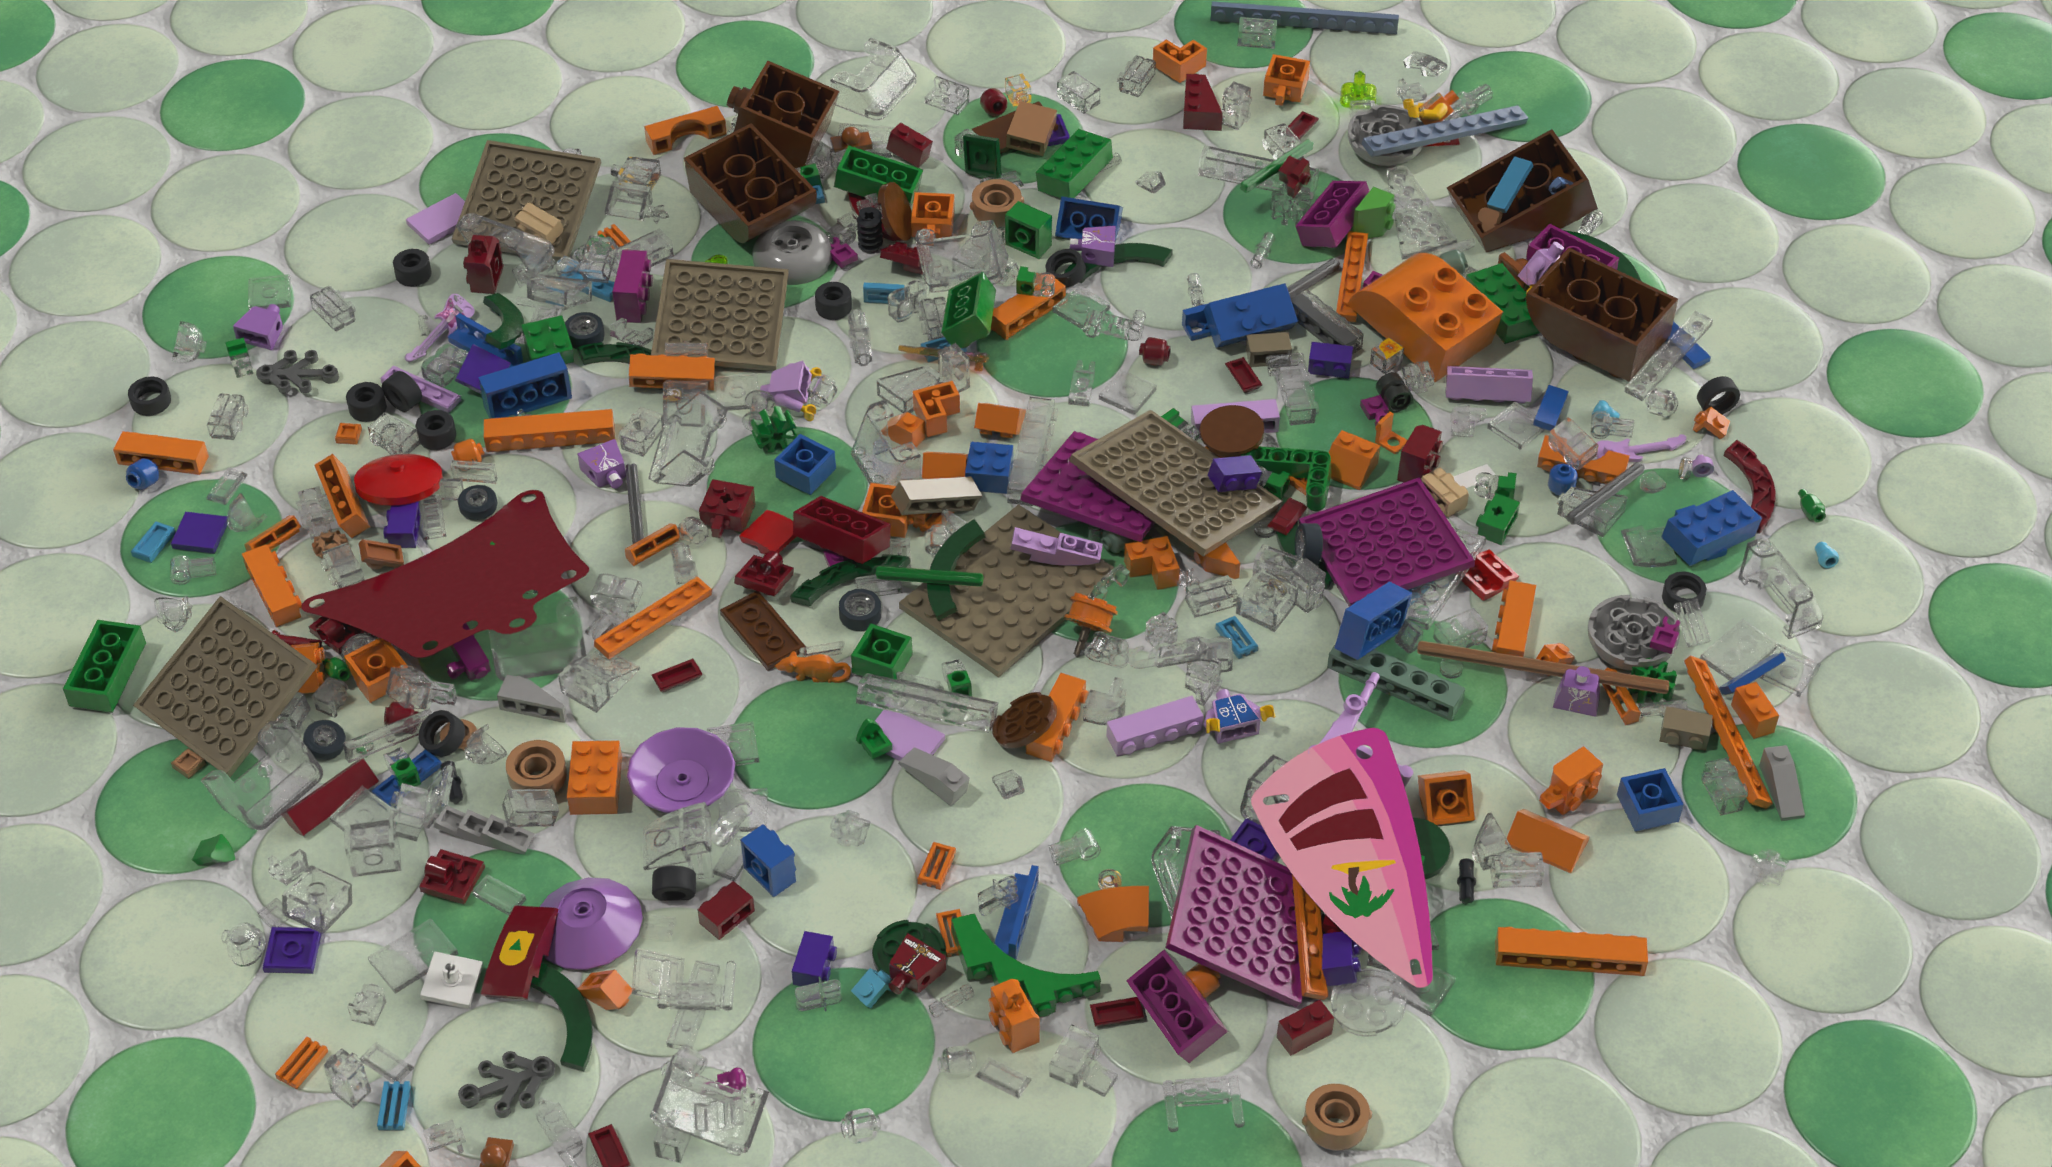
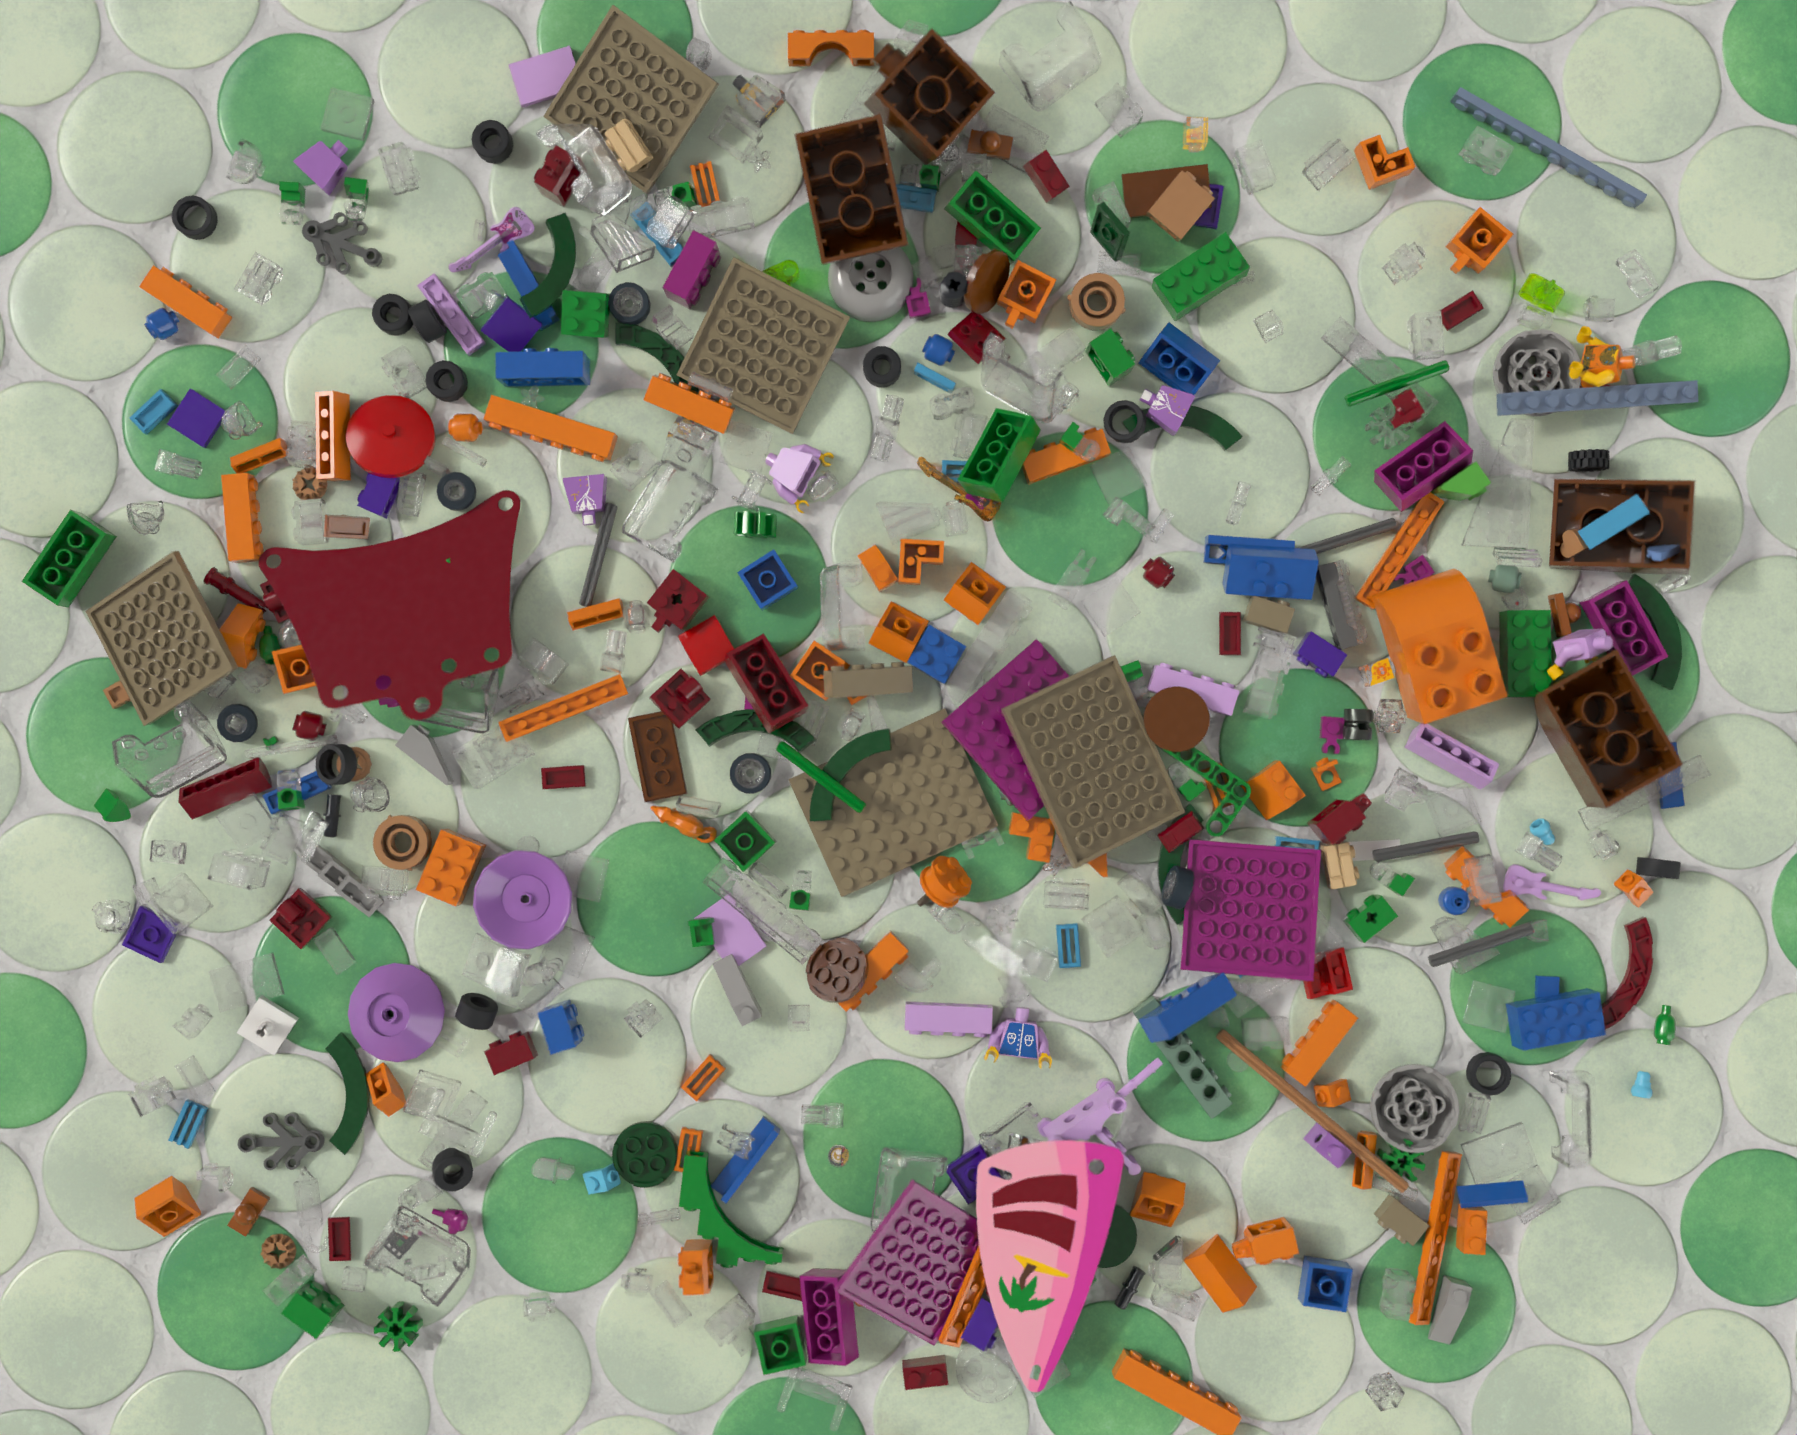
camera: 25 degrees right, 40 degrees up
orange tile [275,1037,328,1089] -> none
orange tile [335,423,362,445] -> none
clear brick [386,665,432,709] -> none
dark red slope [480,905,559,1000] -> none
dark purple brick [792,931,837,990] -> none
dark red torso [889,934,946,995] -> none
dark red head [980,88,1008,116] -> none
lavender slope [1010,527,1103,566] -> none
orange slope [1077,886,1149,942] -> none
dark red wedge [1183,74,1223,131] -> none
dark purple brick [1207,455,1262,492] -> none
blue tile [1533,385,1569,431] -> none
magenta plate [1649,616,1680,654] -> none
clear tile [1678,457,1693,480] -> none
lavender tile [1691,455,1714,477] -> none
none -> leg [344,177,369,222]
none -> black tyre [432,1148,473,1192]
none -> green brick [754,1315,807,1375]
none -> blue head [922,334,955,366]
none -> dark grey axle [1372,831,1479,862]
none -> black tyre [1568,449,1610,472]

